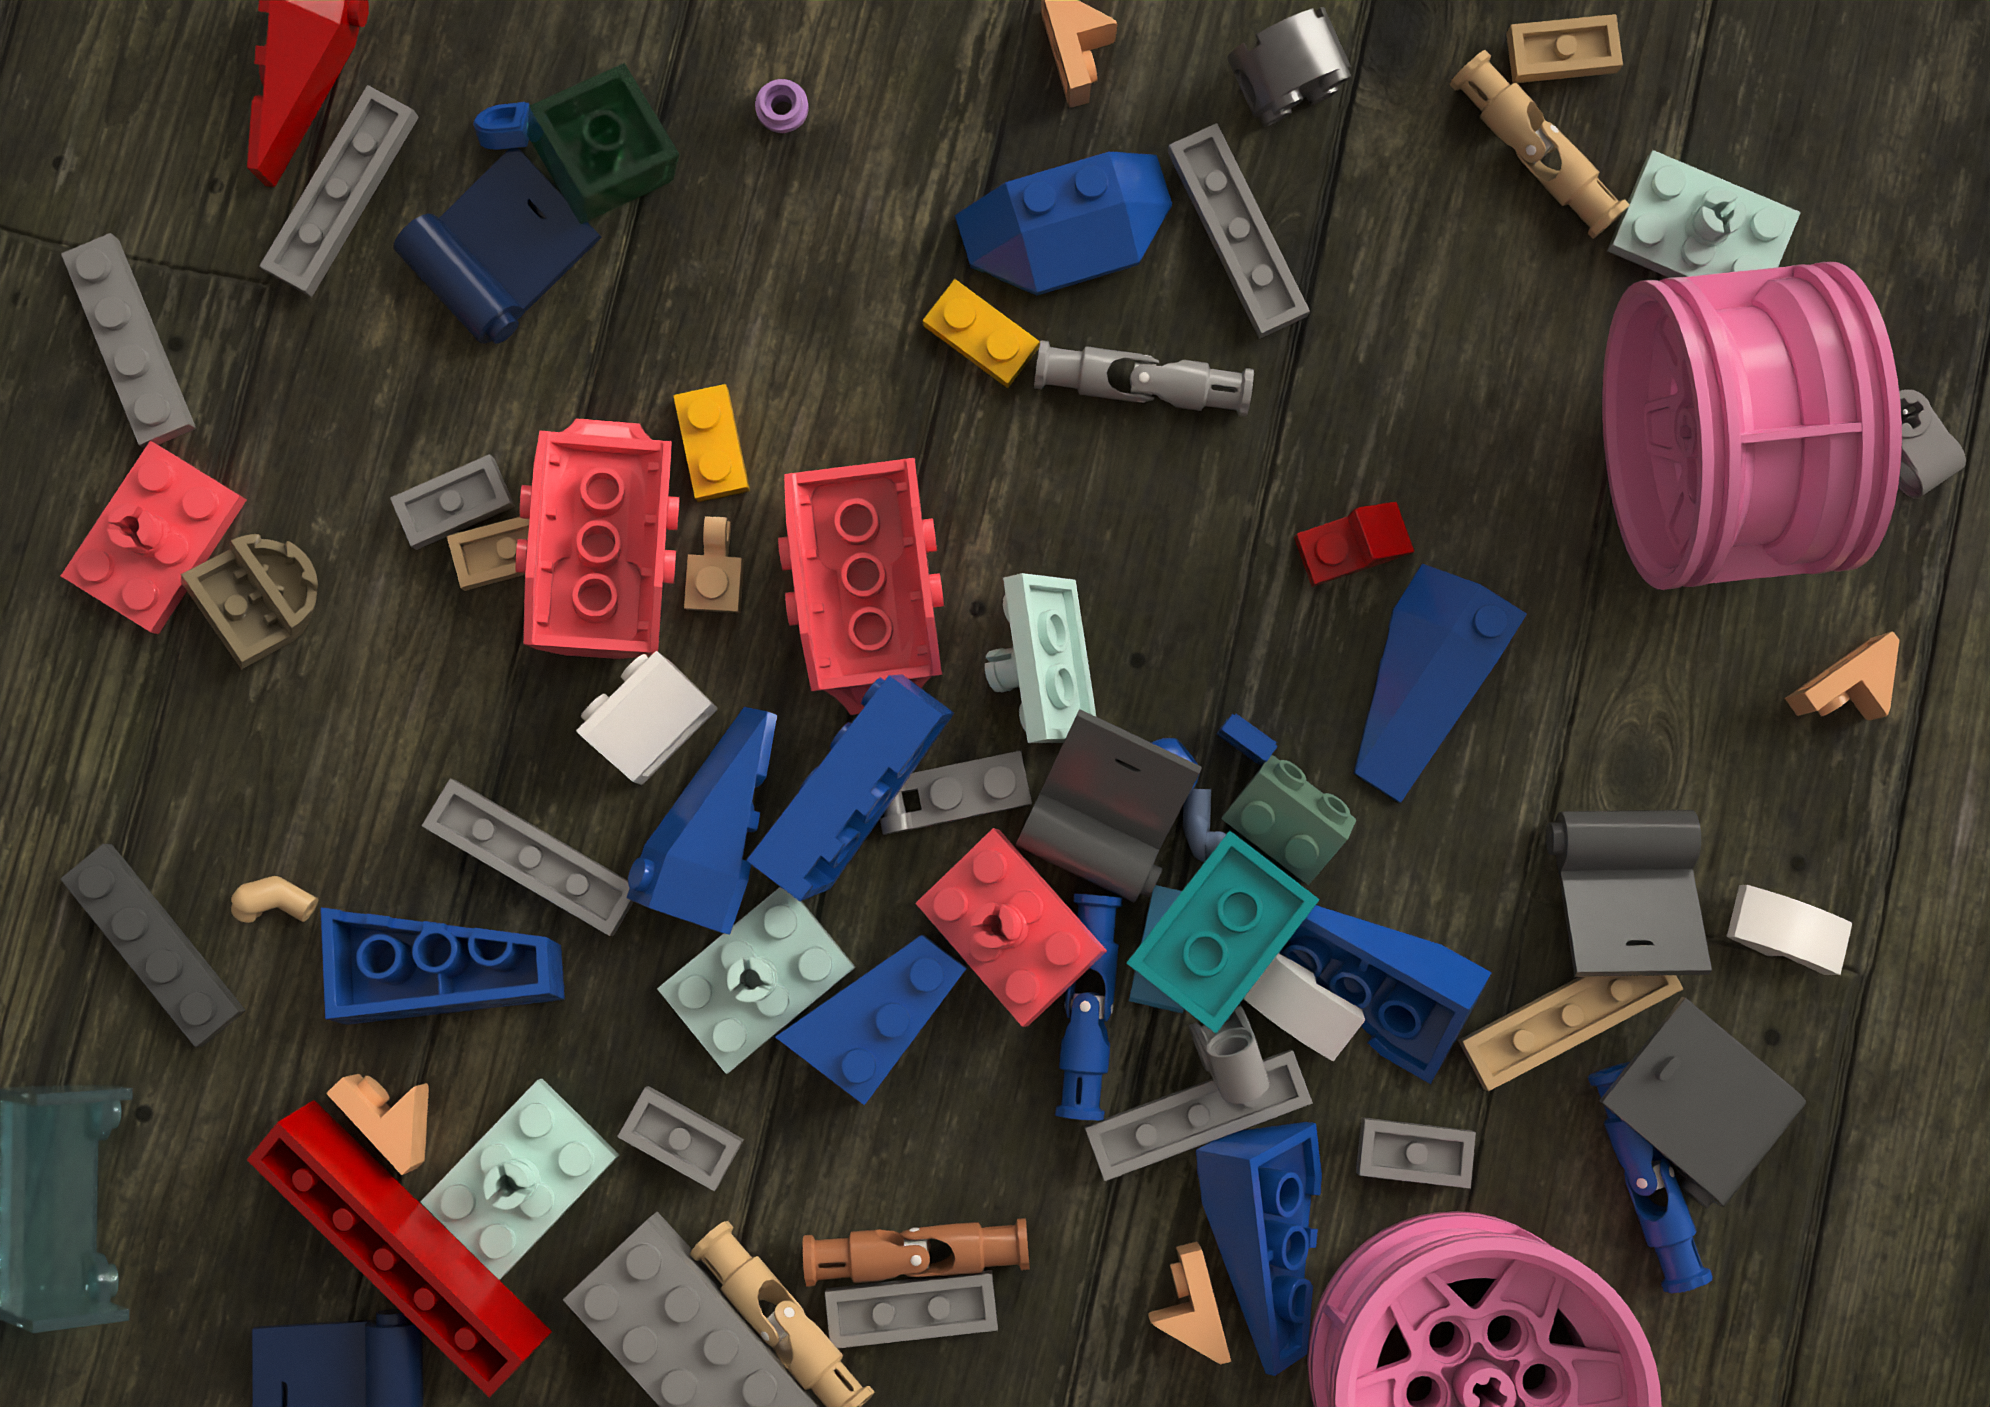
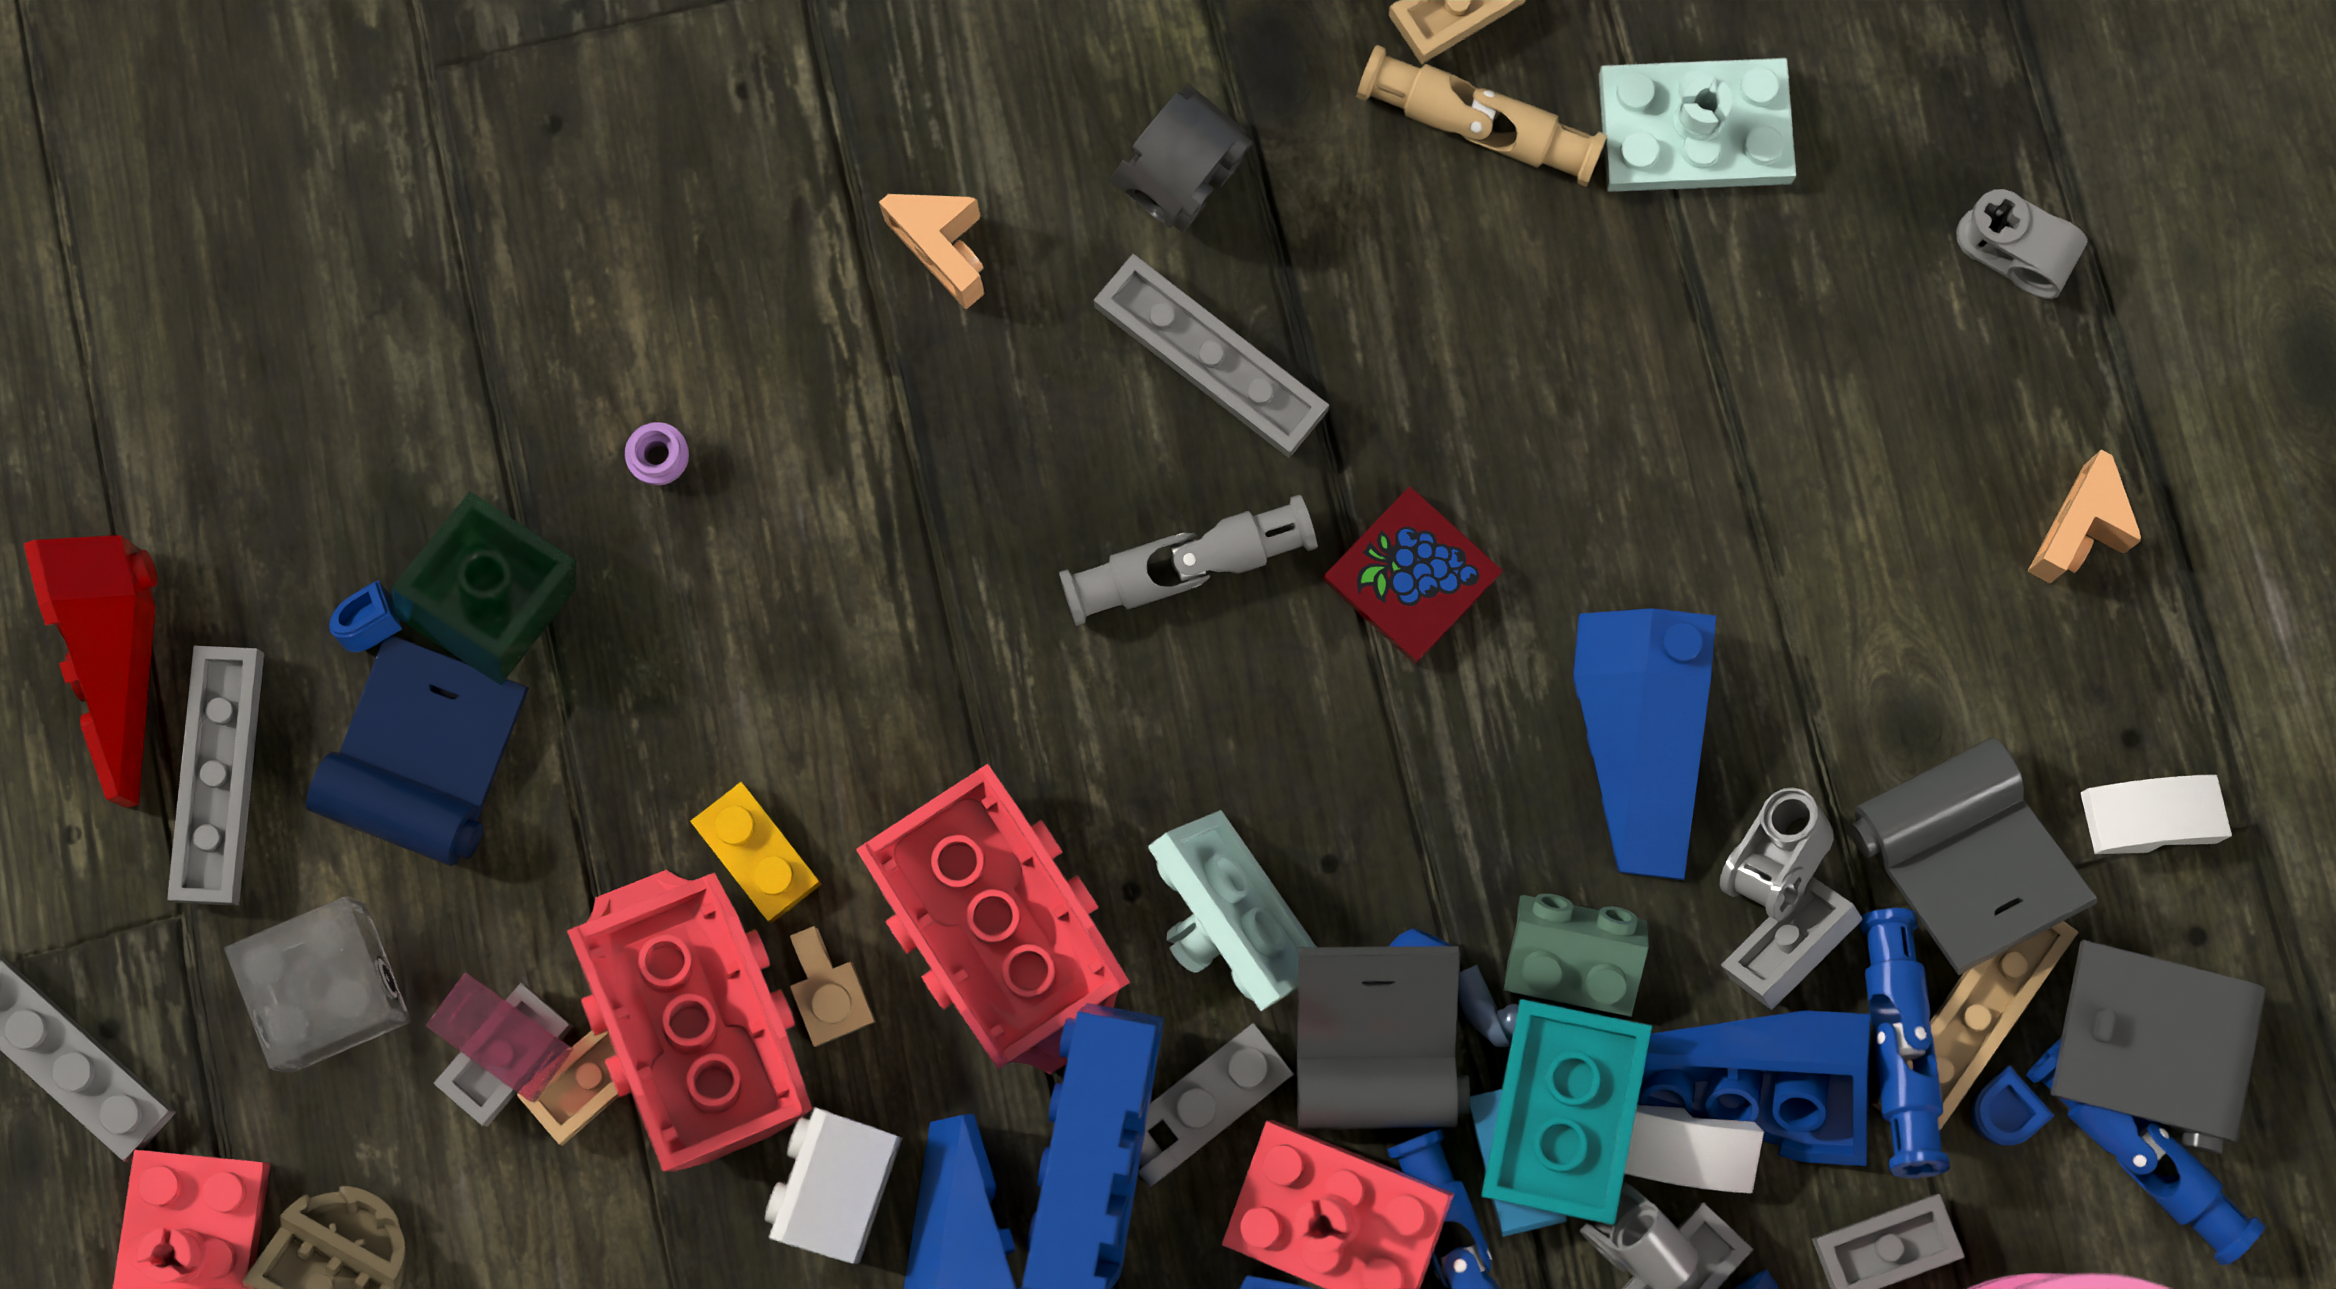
camera: 25 degrees left, 5 degrees down
yellow plate [923,279,1040,388] -> none
blue wedge [955,152,1172,296] -> none
blue tile [1216,714,1278,765] -> none
red slope [1294,502,1415,587] -> none
bright pink wheel [1602,262,1902,590] -> none
none -> clear brick [224,896,412,1073]
none -> clear pink tile [426,972,574,1103]
none -> dark red tile [1323,486,1503,665]
none -> light grey piece [1720,787,1834,921]
none -> light grey plate [1721,876,1863,1010]
none -> blue piece [1859,908,1950,1179]
none -> blue tile [1970,1066,2054,1146]

